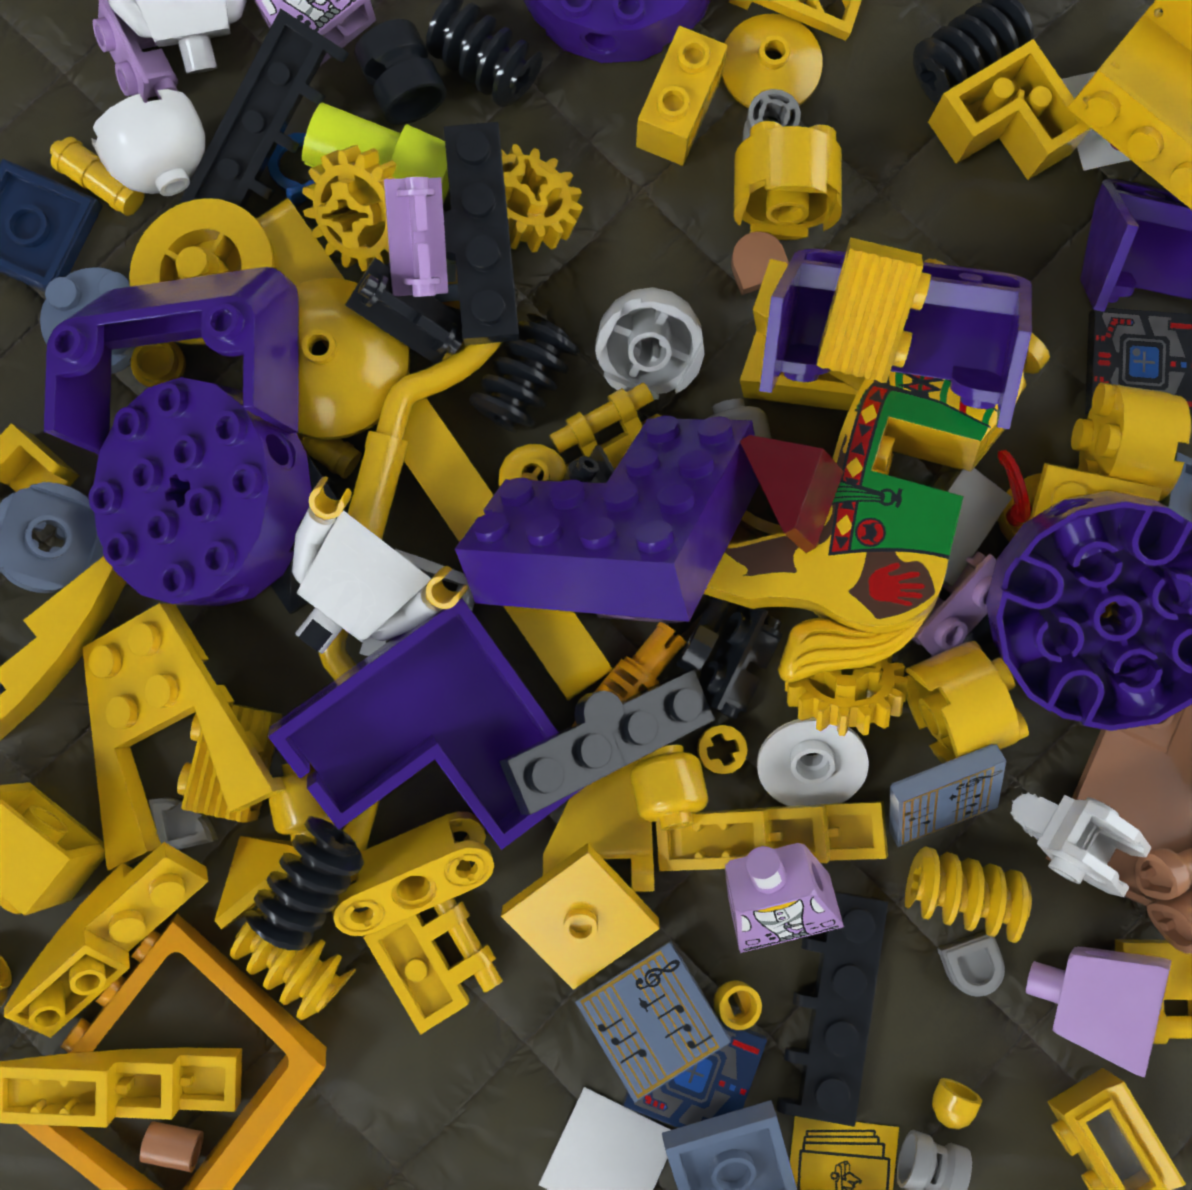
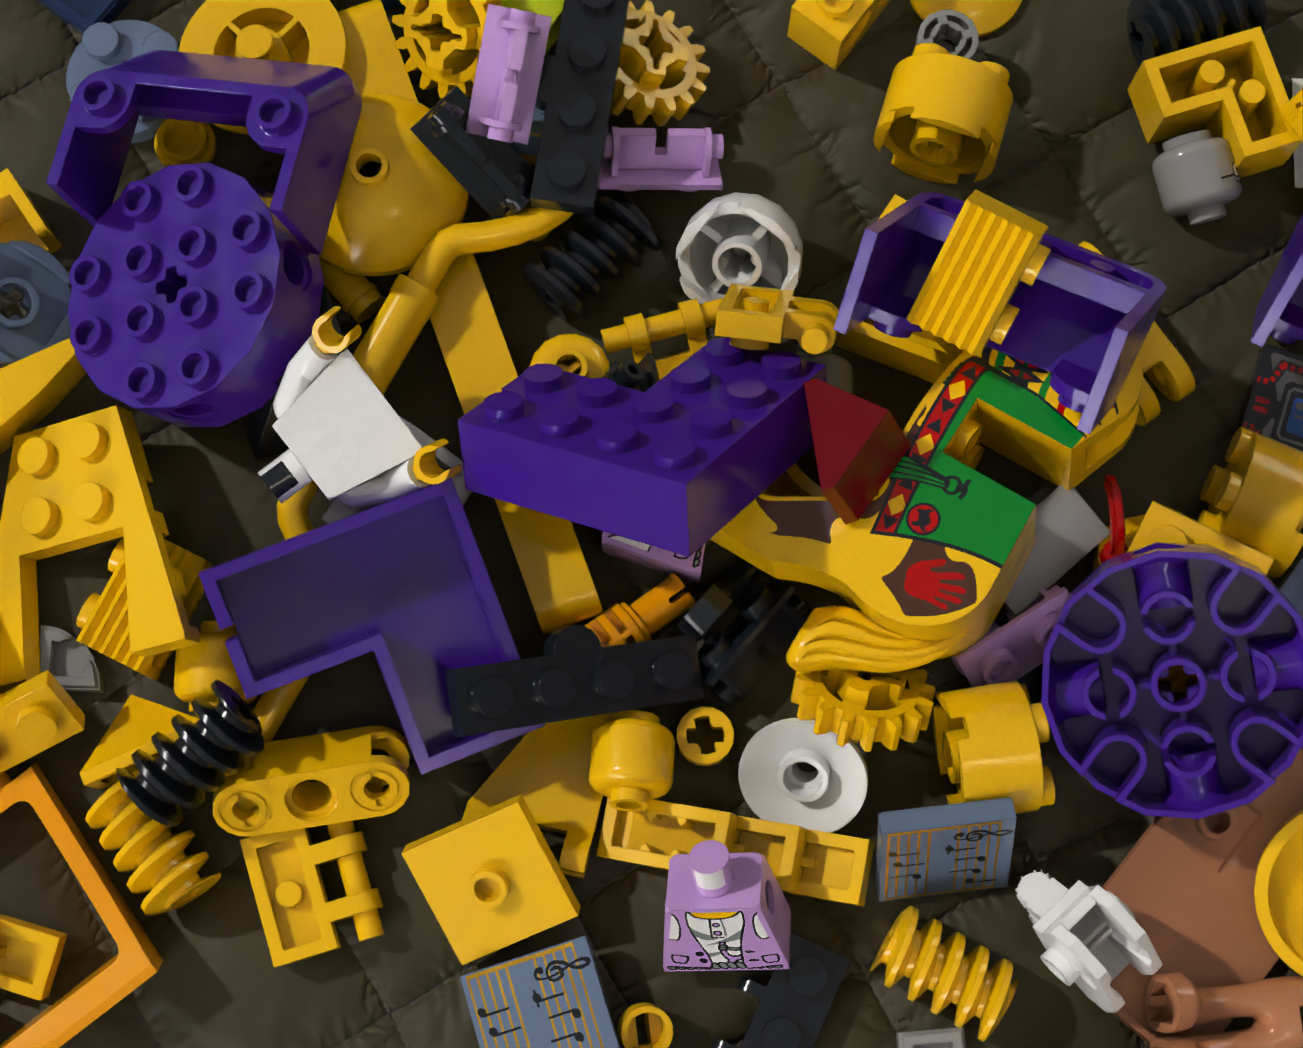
camera: 15 degrees right, 5 degrees down
nougat tile [731,232,789,295] -> none
none -> lavender hinge [599,126,724,192]
none -> yellow plate [714,283,839,355]
none -> light grey head [1152,129,1242,226]

